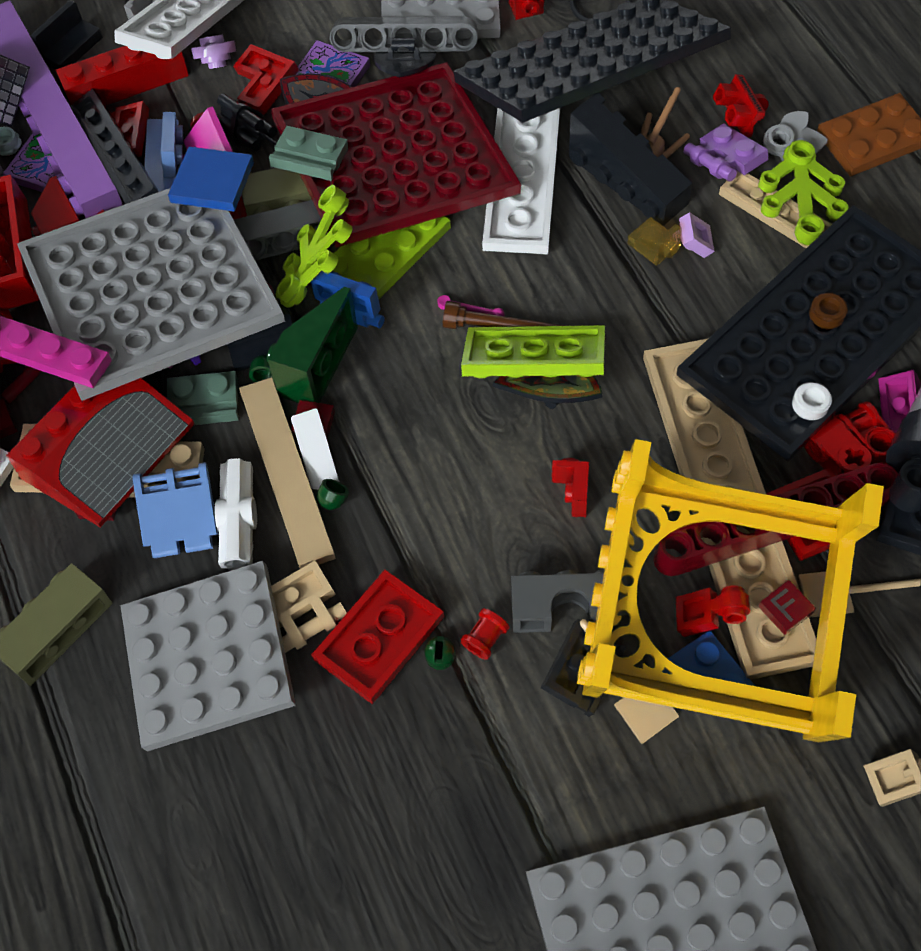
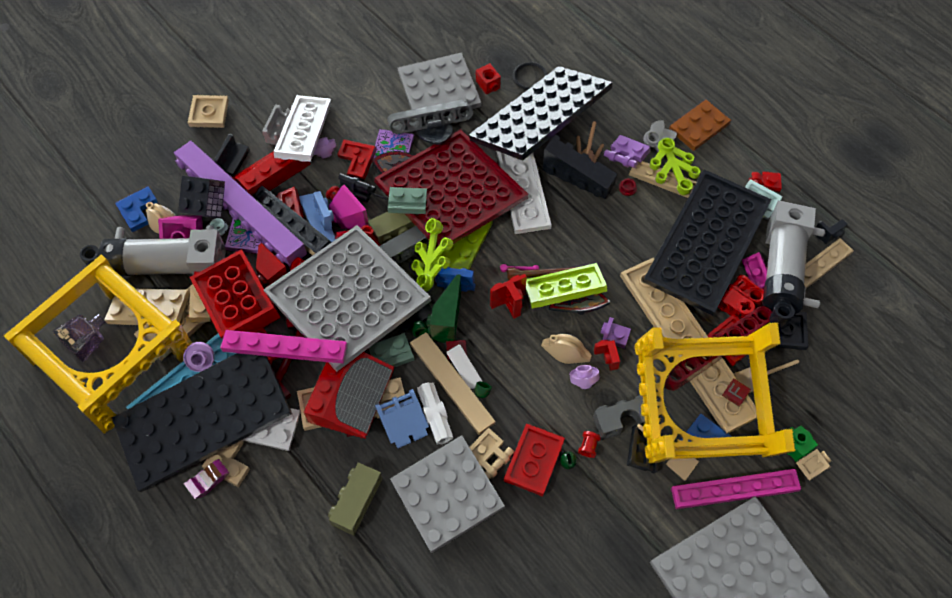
camera: 20 degrees left, 0 degrees up
blue tile [168,147,254,212] -> none
clear yellow bracket [627,217,682,266] -> none
red plate [676,585,750,637] -> none
lavender plate [679,212,715,258] -> none
red hips [713,74,769,137] -> none
white tile [792,382,832,420] -> none
reddish brown tile [809,293,848,329] -> none
none -> red bracket [490,274,527,319]
none -> tan hat [541,334,592,364]
none -> lavender plate [570,365,600,389]
none -> medium lavender bracket [601,317,631,349]
none -> dark red plate [619,178,637,196]
none -> dark pink plate [671,469,801,509]
none -> green brick [786,425,818,462]

